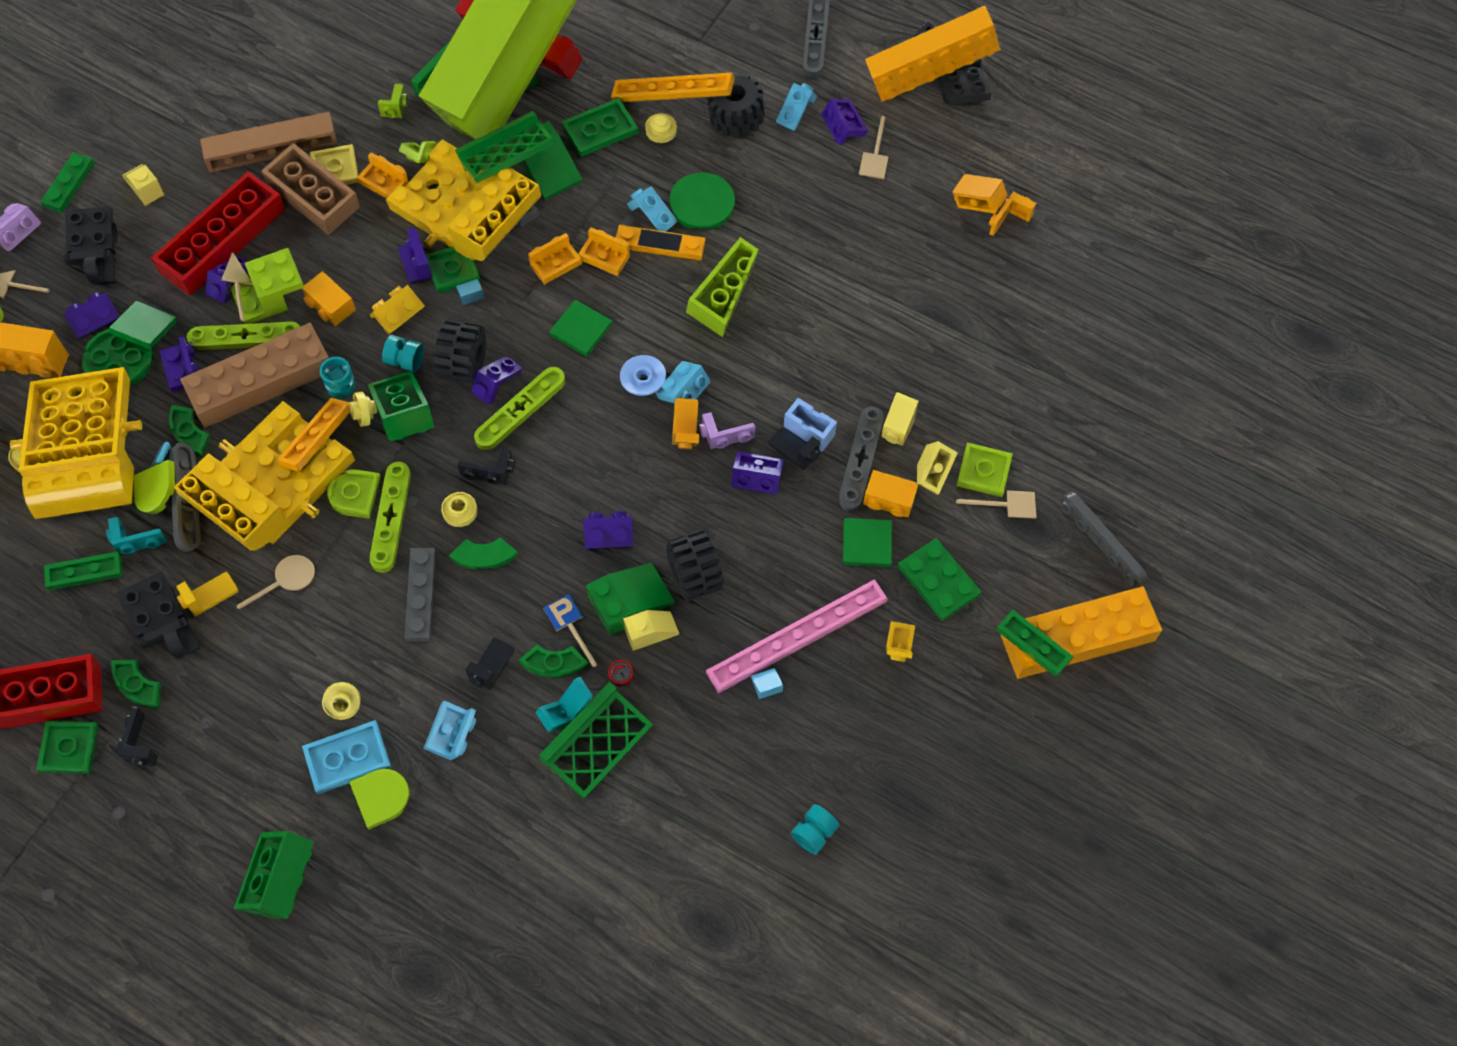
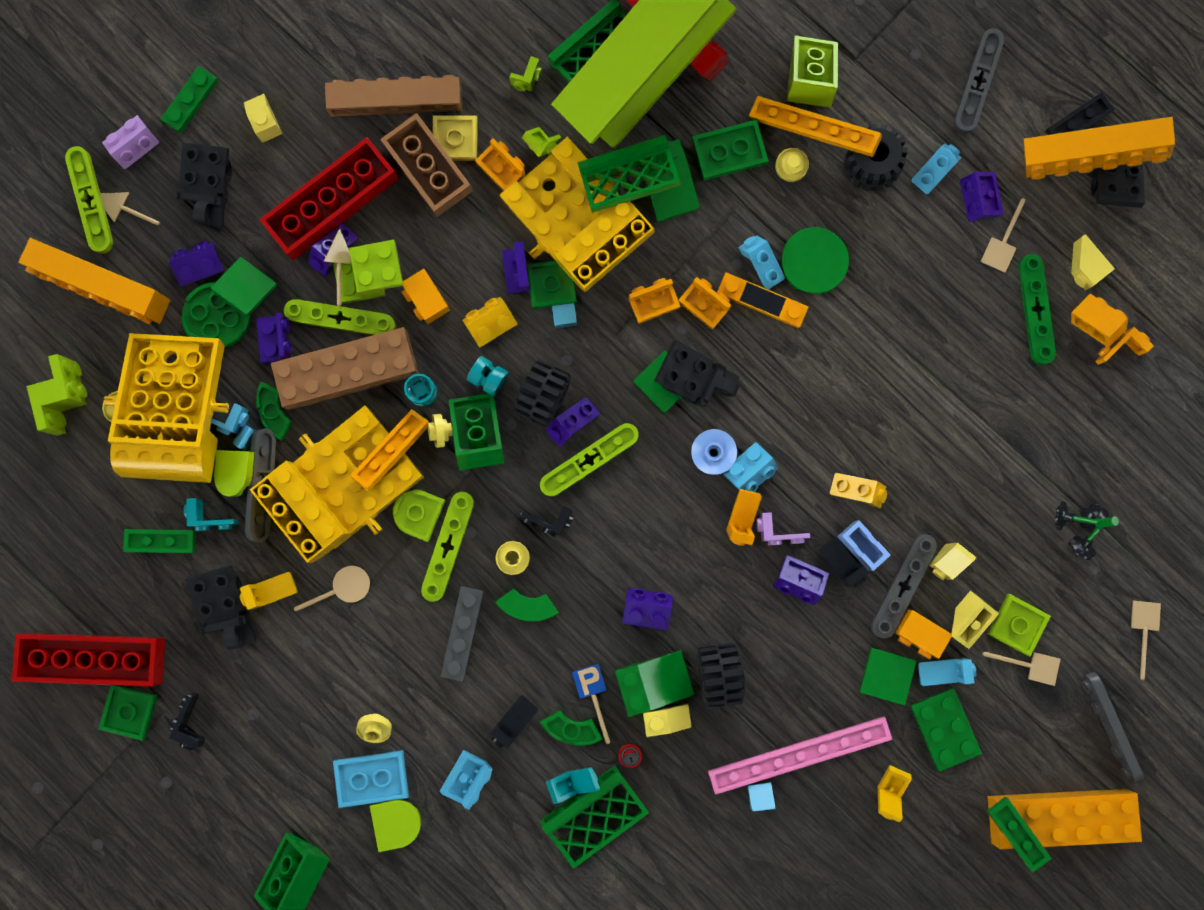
camera: 15 degrees right, 20 degrees up
green tile [111,660,162,709] -> none
lime wedge [686,237,759,337] -> none
none -> medium azure bracket [211,403,249,435]
none -> black plate [654,340,740,407]
none -> lime slope [787,36,838,108]
none -> yellow bracket [830,473,887,509]
none -> medium azure bracket [918,658,976,686]
none -> green piece [1018,254,1056,365]
none -> black plant [1054,501,1119,560]
none -> light yellow slope [1071,234,1115,290]
none -> tan piece [1131,601,1161,680]

